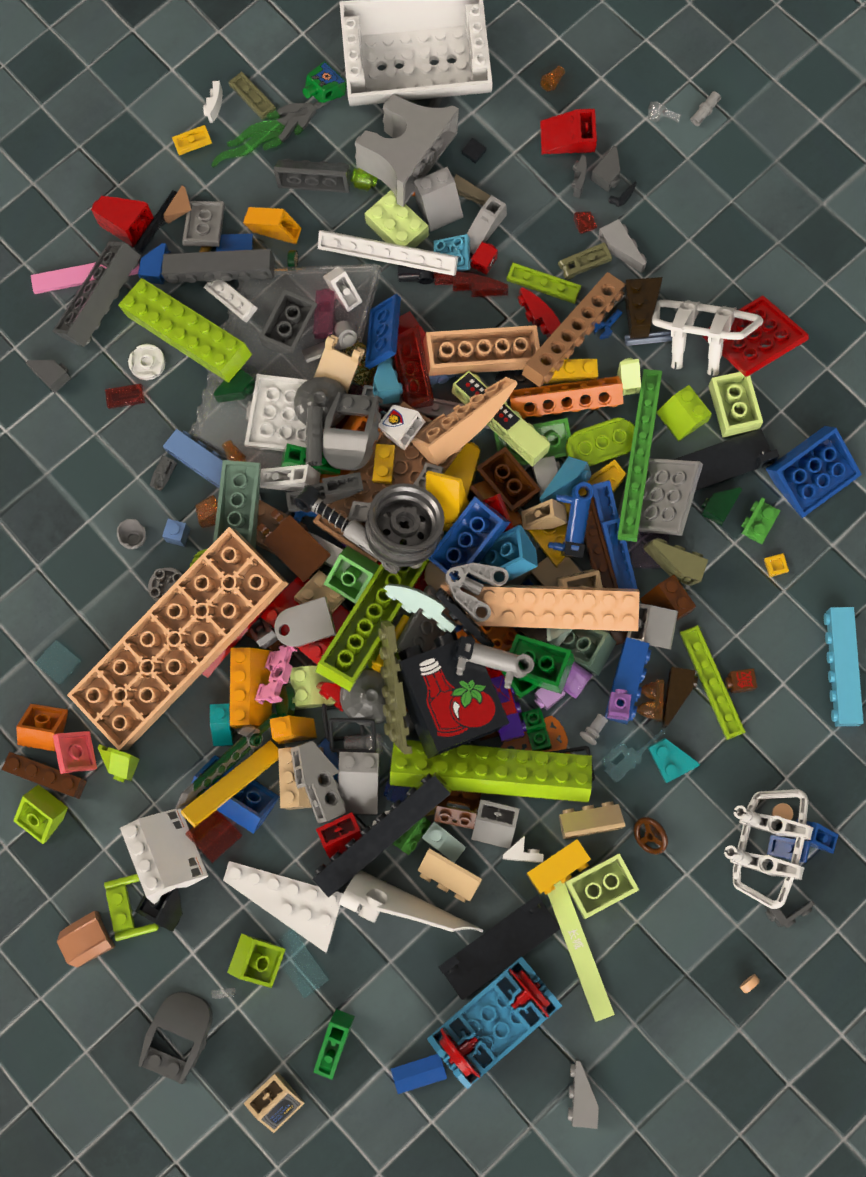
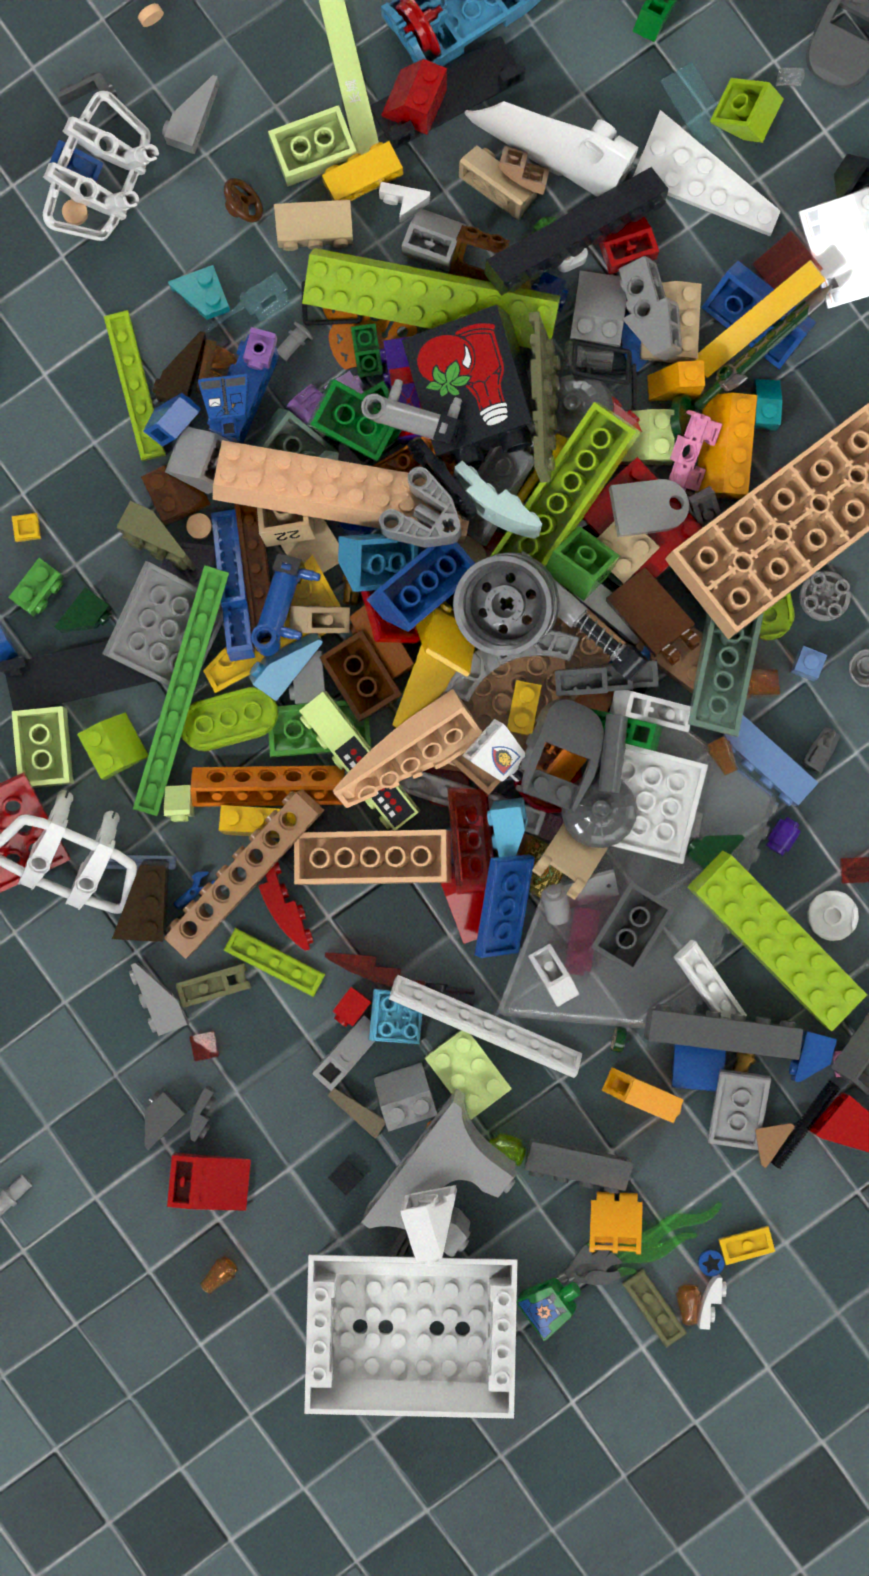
camera: 175 degrees right, 10 degrees up
light aqua slope [422,822,466,863] -> none
black bar [609,181,637,207] -> none
clear bar [648,102,682,123] -> none
reddish brown brick [725,668,757,694] -> none
blue slope [793,819,839,854] -> none
none -> slope [143,393,201,446]
none -> light grey slope [162,75,220,154]
none -> light nougat tile [186,513,212,540]
none -> blue torso [198,374,249,437]
none -> red slope [381,59,447,135]
none -> white slope [400,1185,457,1264]
none -> medium nougat slope [499,146,549,195]
none -> light orange plate [589,1192,643,1255]
none -> clear orange cone [676,1284,701,1325]
none -> blue tile [698,1249,724,1276]
none -> dark purple brick [766,817,801,856]

